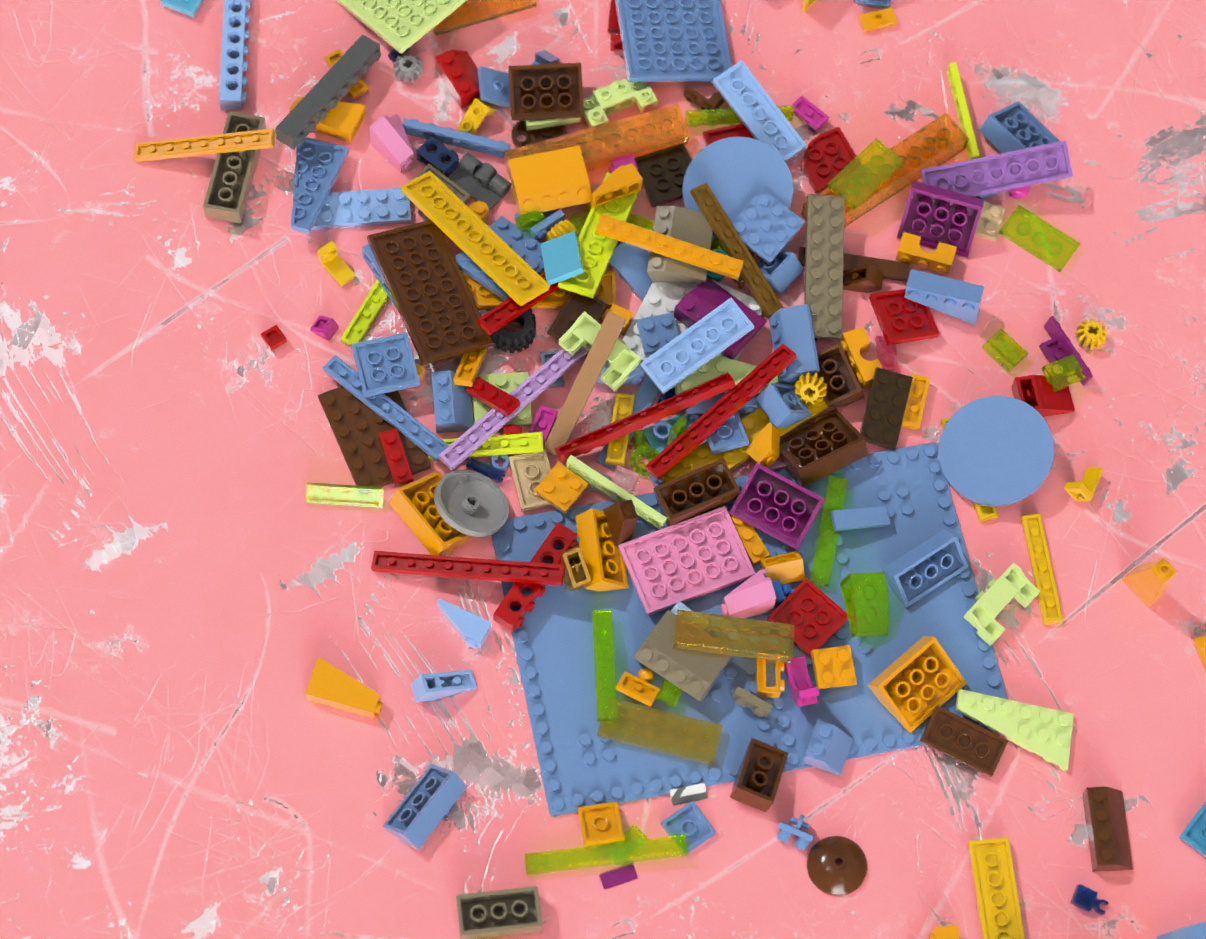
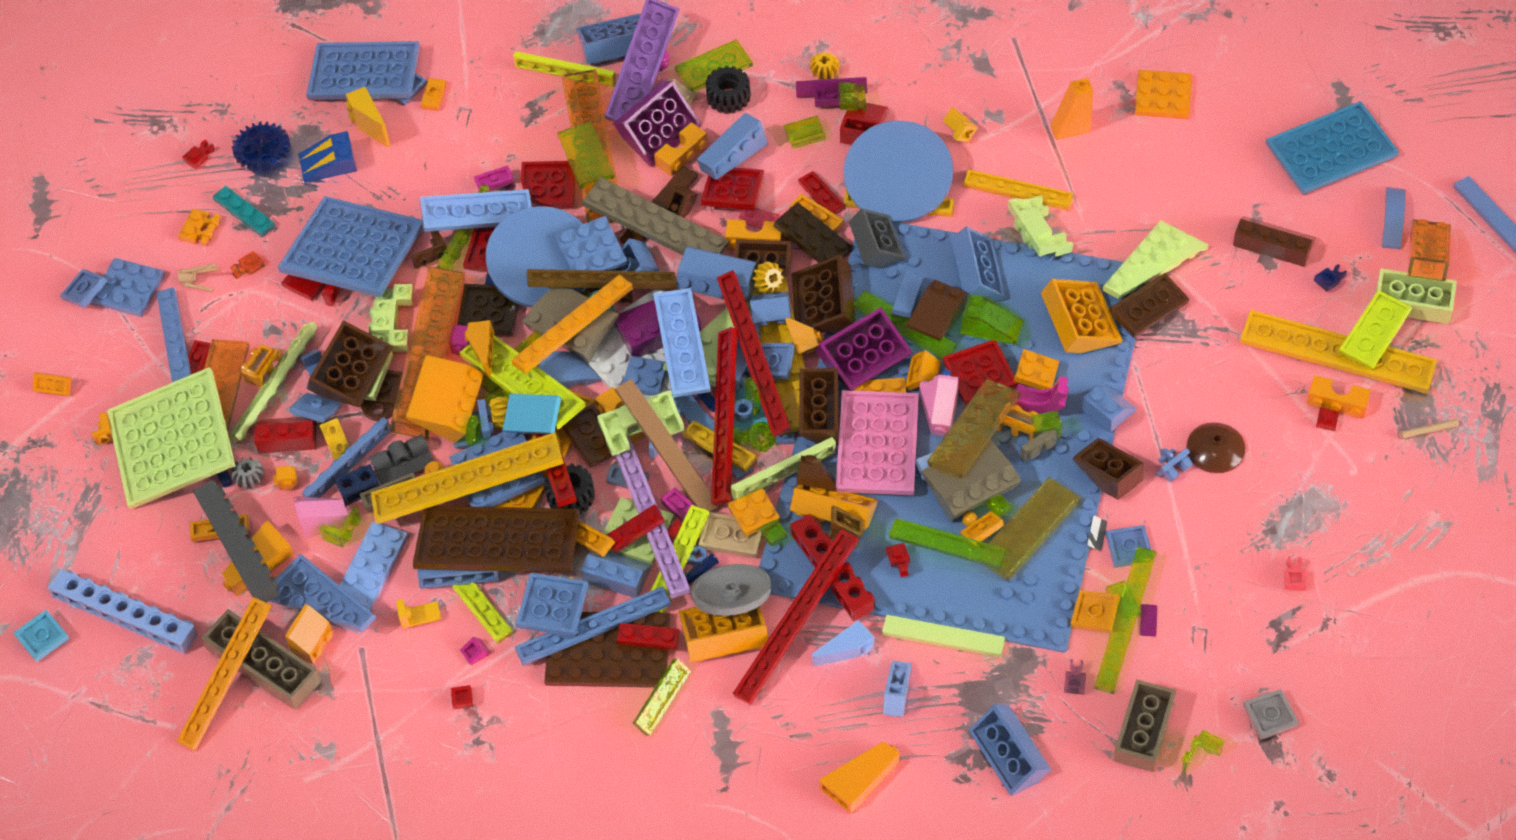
camera: 55 degrees left, 10 degrees down
none -> yellowish green plate [228,321,318,443]
none -> light orange window [241,344,282,387]
none -> light orange plate [273,466,298,490]
none -> light orange slope [285,604,333,664]
none -> clear neon green bracket [319,506,361,548]
none -> black tyre [705,66,751,114]
none -> clear neon green plate [760,519,787,546]
none -> red tile [798,171,845,215]
none -> dark grey slope [849,208,905,268]
none -> yellowish green tile [882,615,1005,658]
none -> red plate [885,543,910,578]
none -> reddish brown slope [906,279,968,341]
none -> clear neon green bracket [1032,410,1062,439]
none -> plate [1064,659,1086,695]

